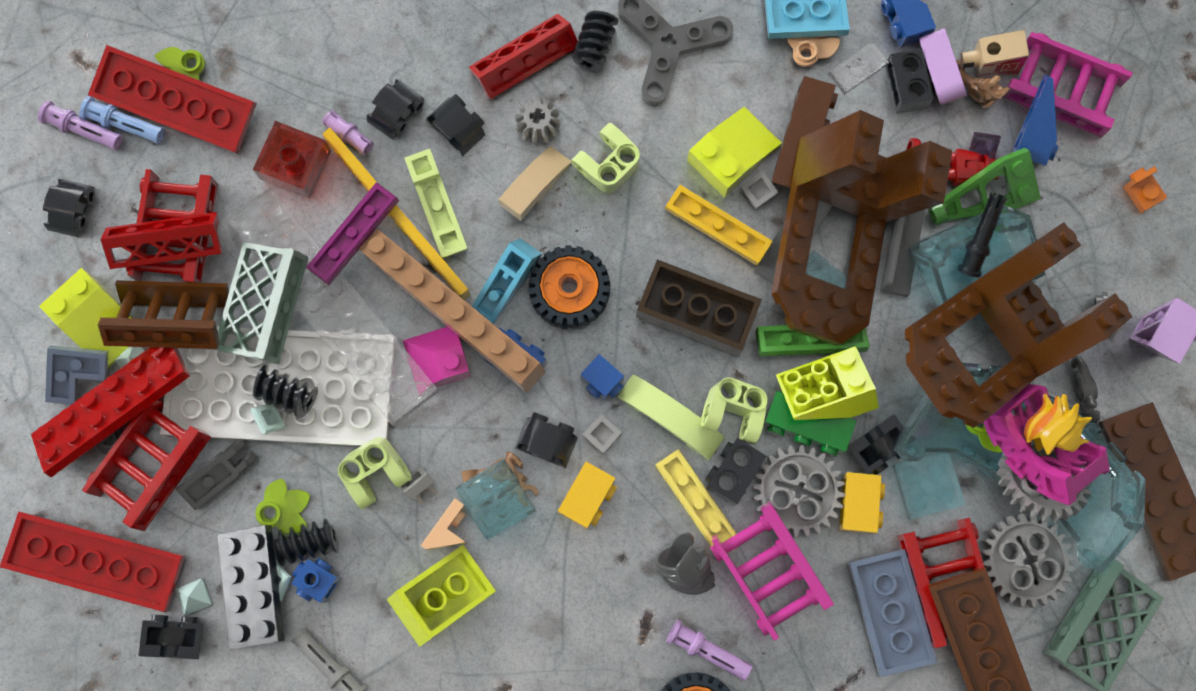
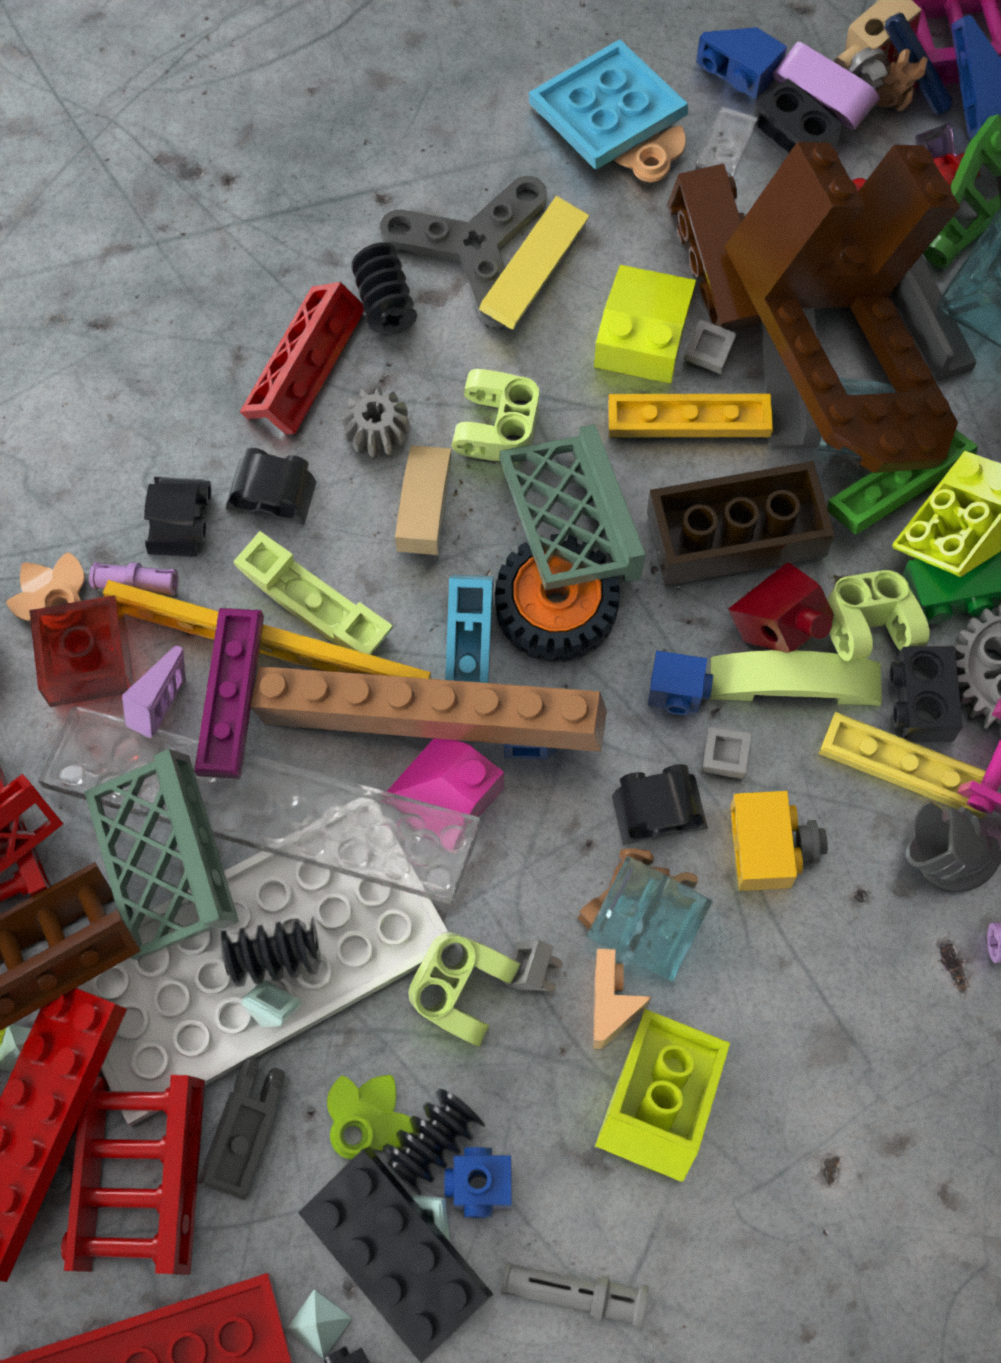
camera: 30 degrees left, 10 degrees down
none -> light nougat plate [6,552,85,626]
none -> lavender slope [122,645,186,738]
none -> light yellow tile [479,196,589,330]
none -> sand green fence [499,424,646,590]
none -> dark red torso [728,562,834,653]
none -> dark grey plate [796,820,828,864]
none -> light grey plate [848,47,888,90]
none -> dark blue axle [884,13,952,115]

